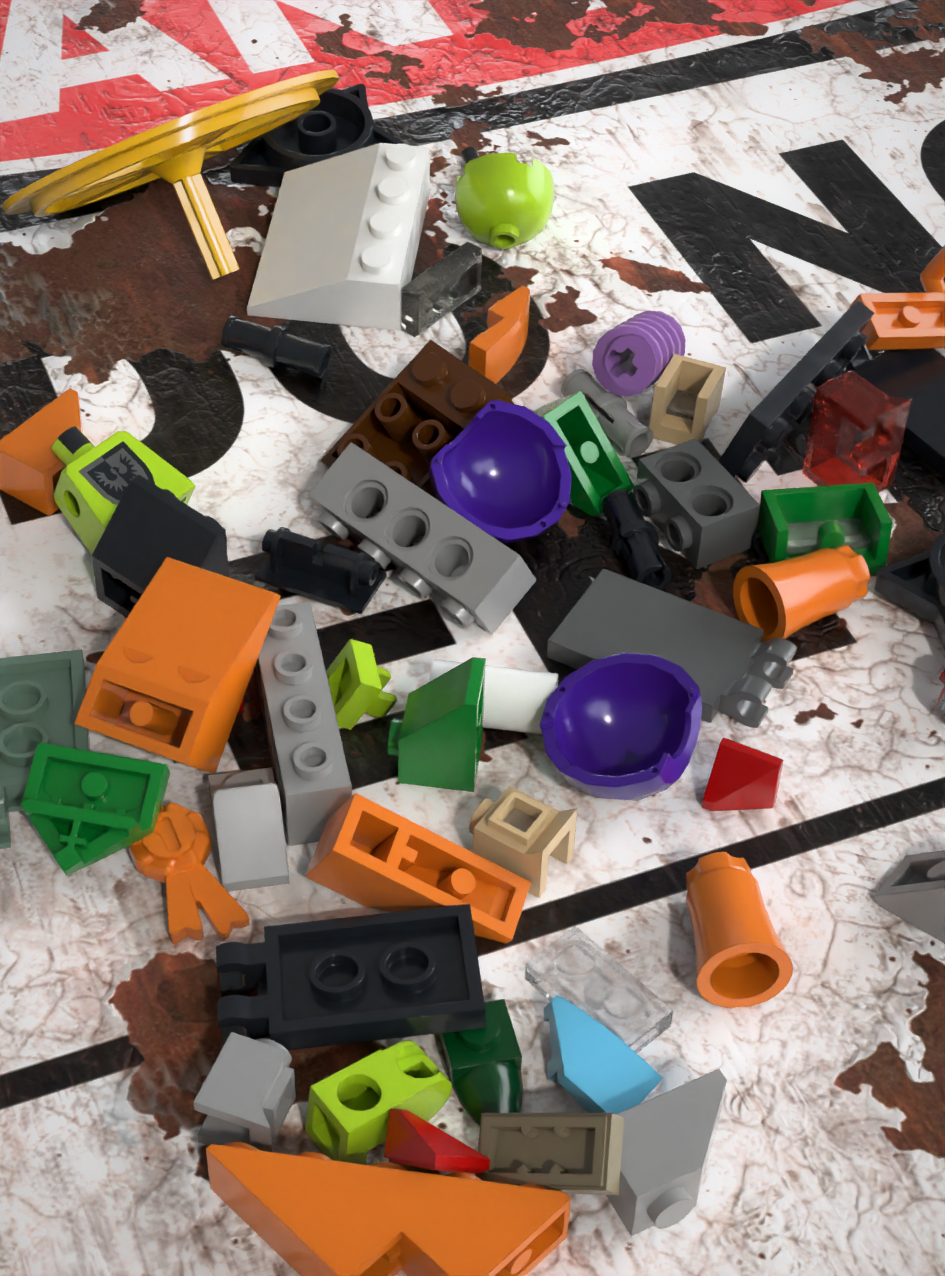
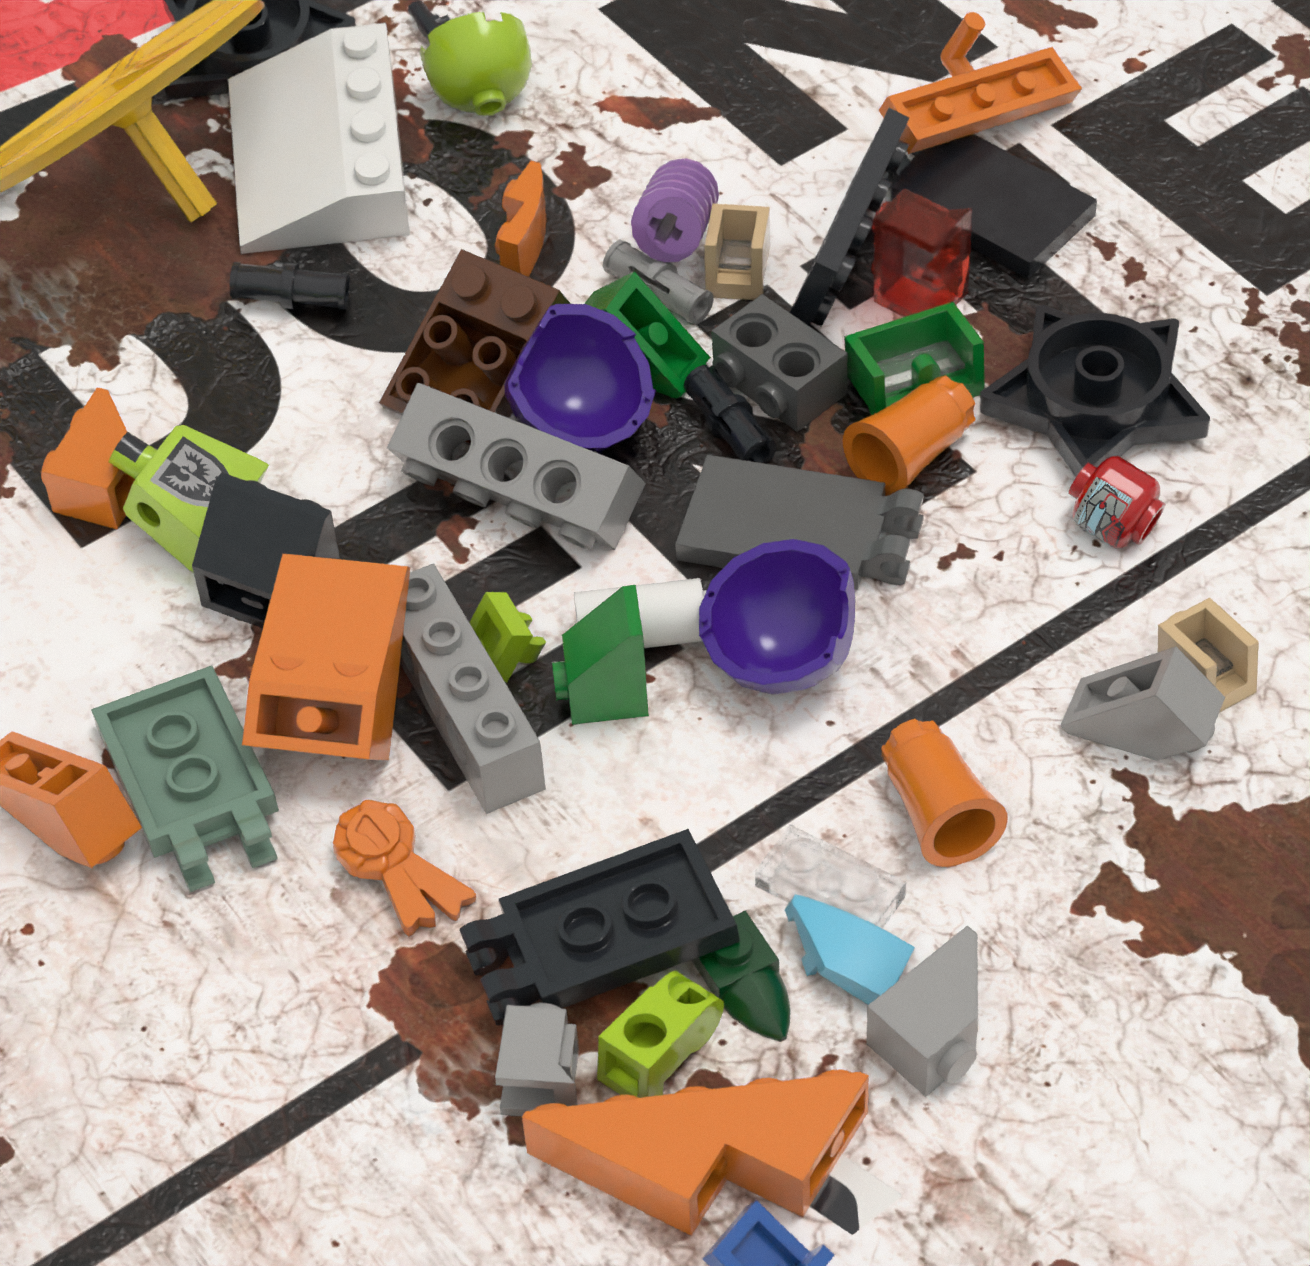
camera: 10 degrees left, 5 degrees up
green slope [20,742,170,876] -> none
light grey slope [208,767,290,892] -> none
black hinge [255,527,387,615] -> none
orange slope [305,793,531,944] -> none
red slope [384,1108,490,1174] -> none
clear smoke plate [401,242,482,337] -> none
tan window [469,786,578,898] -> none
dark tan plate [475,1113,624,1195] -> none
red slope [701,738,784,811] -> none

